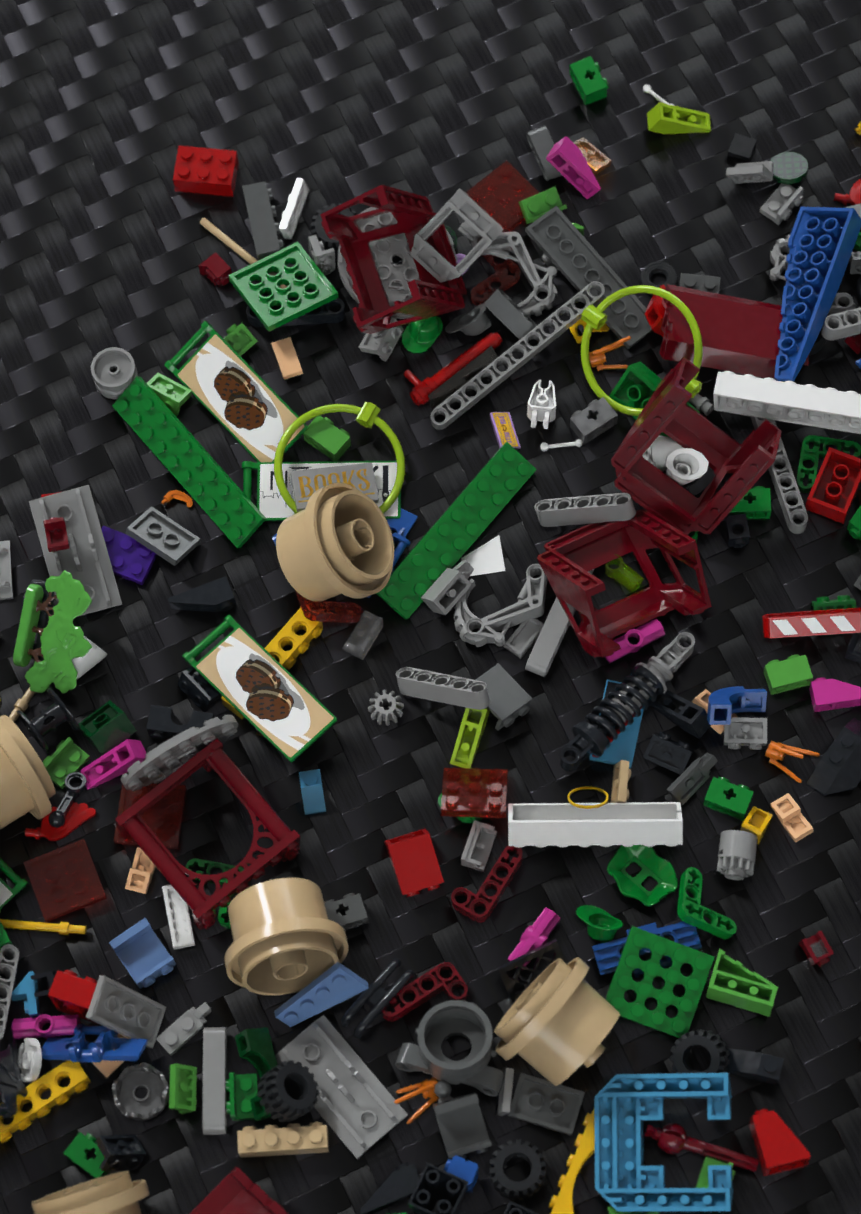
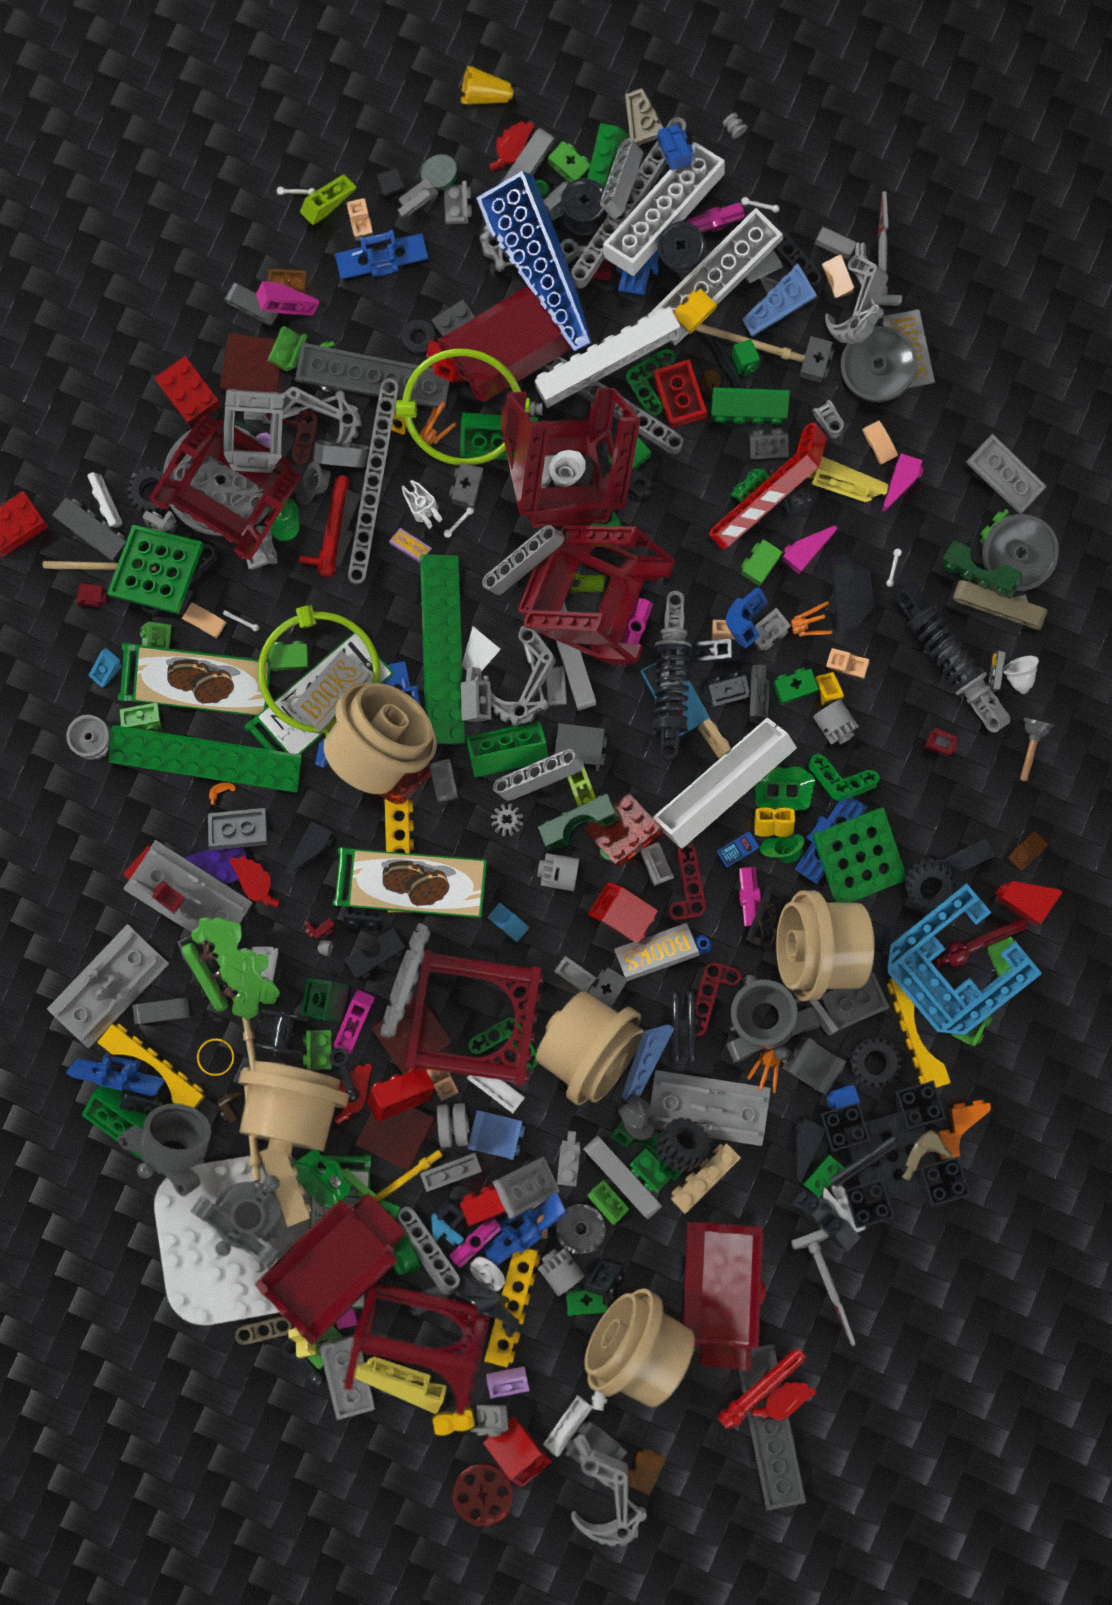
camera: 45 degrees left, 15 degrees up
yellow piece [567,786,609,809] -> none
green brick [569,56,609,105] -> none
bright green wedge [706,949,778,1017] -> none
none -> dark azure slope [89,648,122,688]
none -> red brick [155,356,221,428]
none -> white hinge [223,611,260,632]
none -> red animal [230,856,279,908]
none -> dark red bracket [305,918,336,940]
none -> light grey hinge [317,940,333,956]
none -> blue piece [335,230,428,279]
none -> light nougat slope [346,198,373,241]
none -> red brick [367,1067,434,1122]
none -> light grey plate [420,1153,482,1192]
none -> light grey wheel [437,1103,469,1148]
none -> green slope [466,721,549,777]
none -> light grey gear [537,853,579,891]
none -> arch [538,794,620,853]
none -> light grey gear [538,1248,585,1296]
none -> light grey tile [554,956,597,992]
none -> light grey tile [614,923,699,981]
none -> dark grey piece [618,1095,654,1140]
none -> blue cone [694,935,712,954]
none -> tile [716,831,760,868]
none -> yellow brick [754,808,795,837]
none -> reddish brown slope [1007,831,1048,871]

